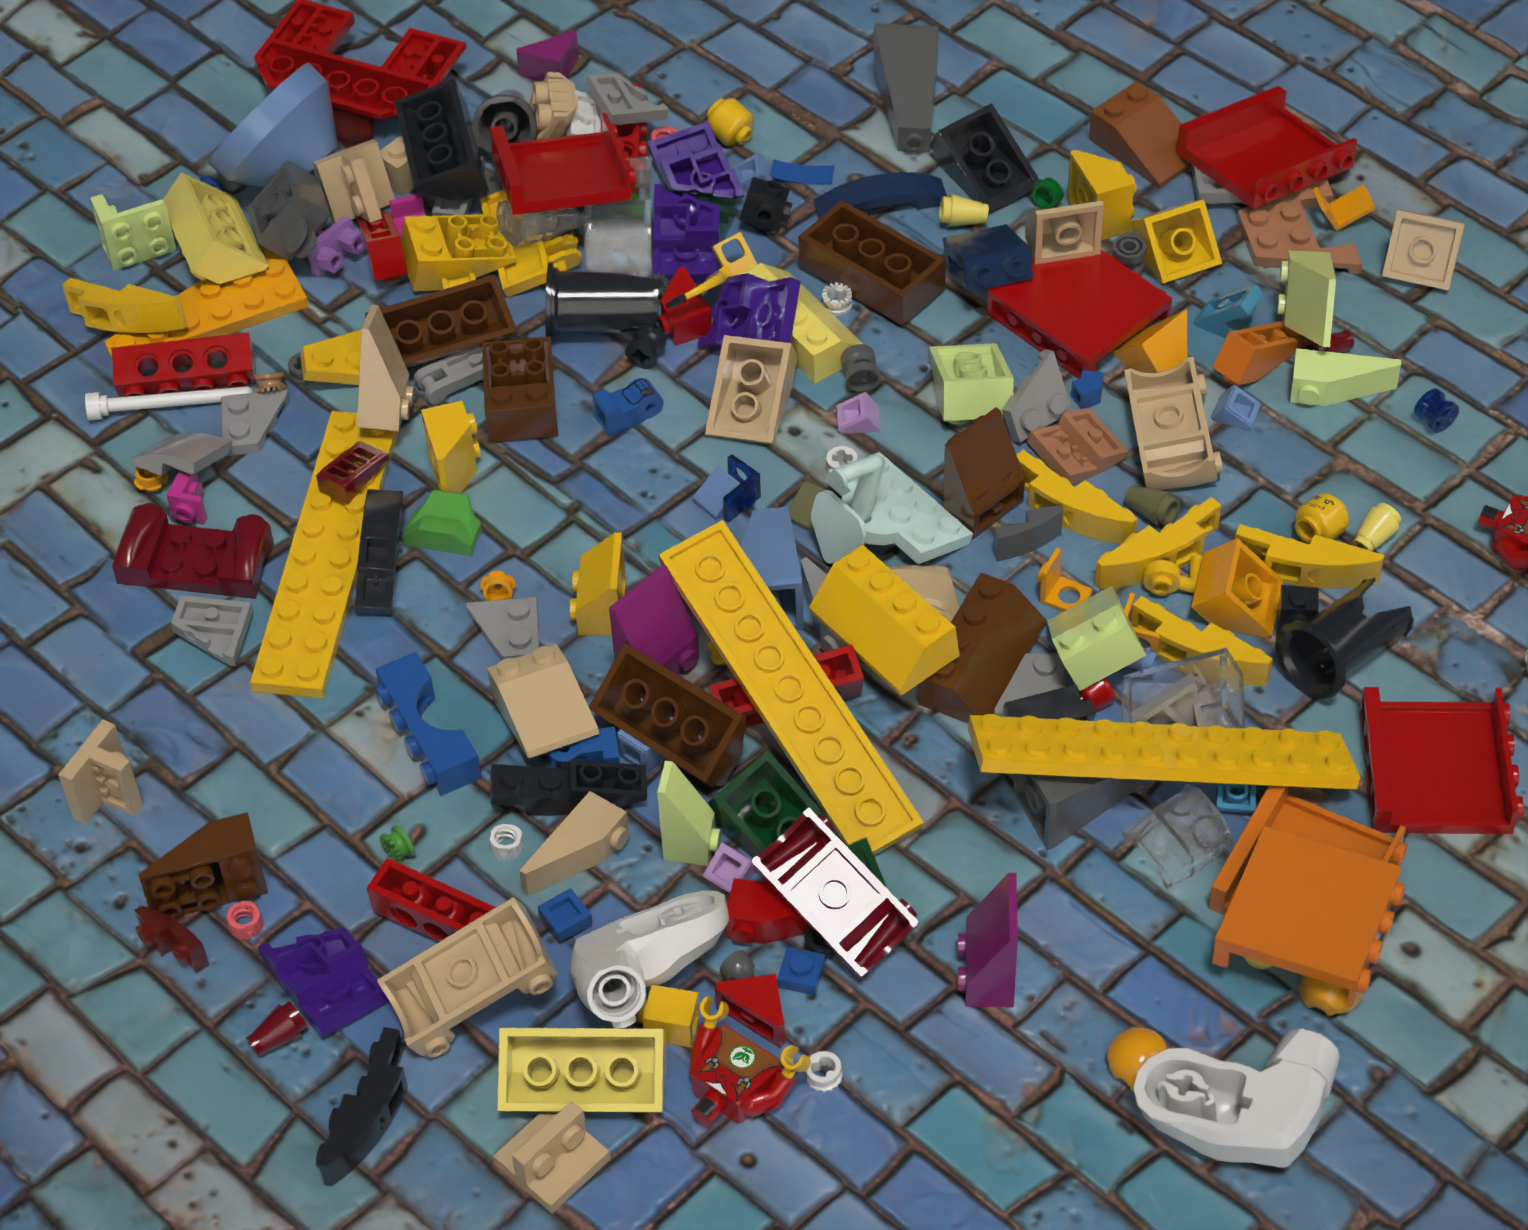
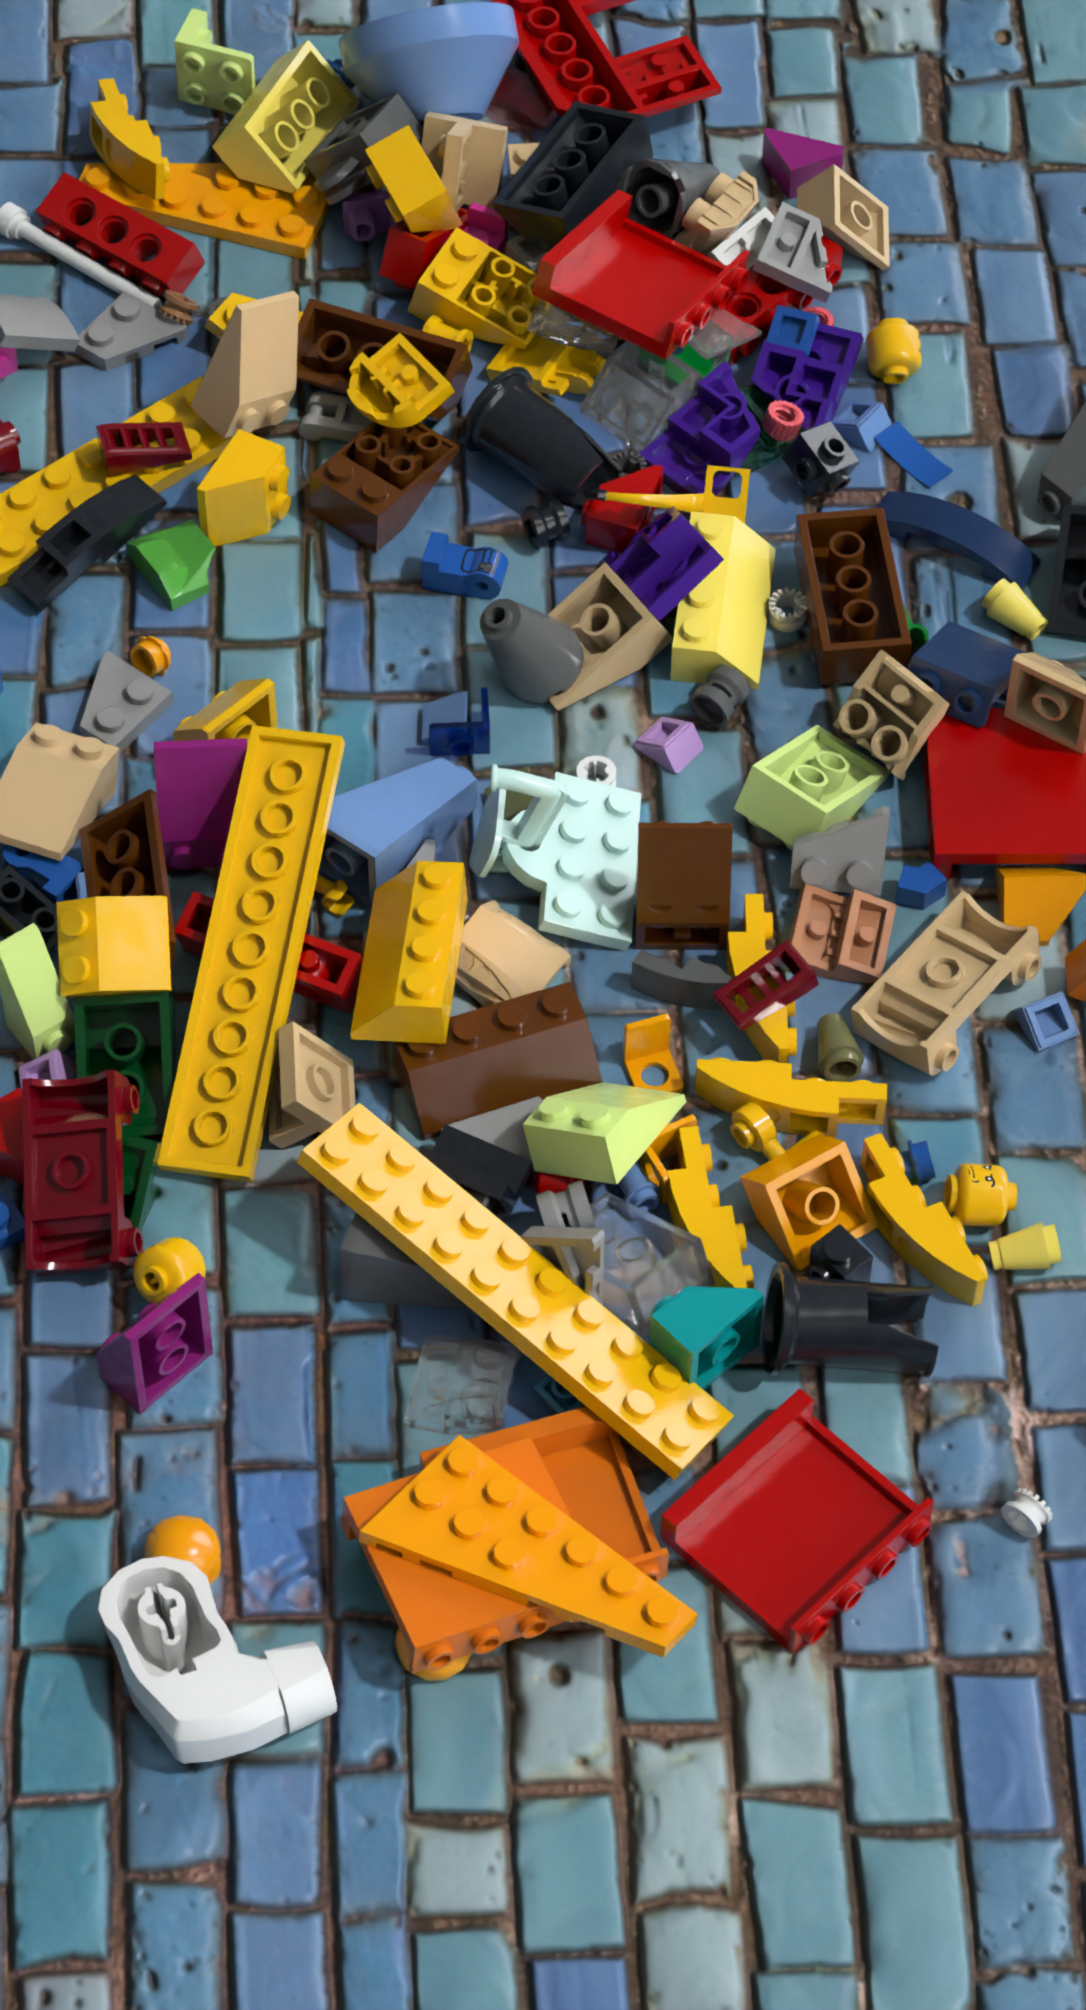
camera: 40 degrees right, 5 degrees up
none -> yellow slope [56,896,171,998]
none -> yellow head [133,1237,206,1303]
none -> tan bracket [268,1021,356,1149]
none -> yellow slope [347,333,455,428]
none -> light orange wing [358,1435,698,1658]
none -> yellow slope [365,125,463,233]
none -> dark grey cone [480,599,584,703]
none -> light grey wheel [535,1180,596,1228]
none -> teal slope [649,1286,764,1390]
none -> dark red slope [712,939,819,1031]
none -> coral axle [762,400,804,441]
none -> blue plate [766,305,820,357]
none -> tan slope [797,164,890,271]
none -> tan slope [833,650,950,780]
none -> blue plate [900,1140,936,1186]

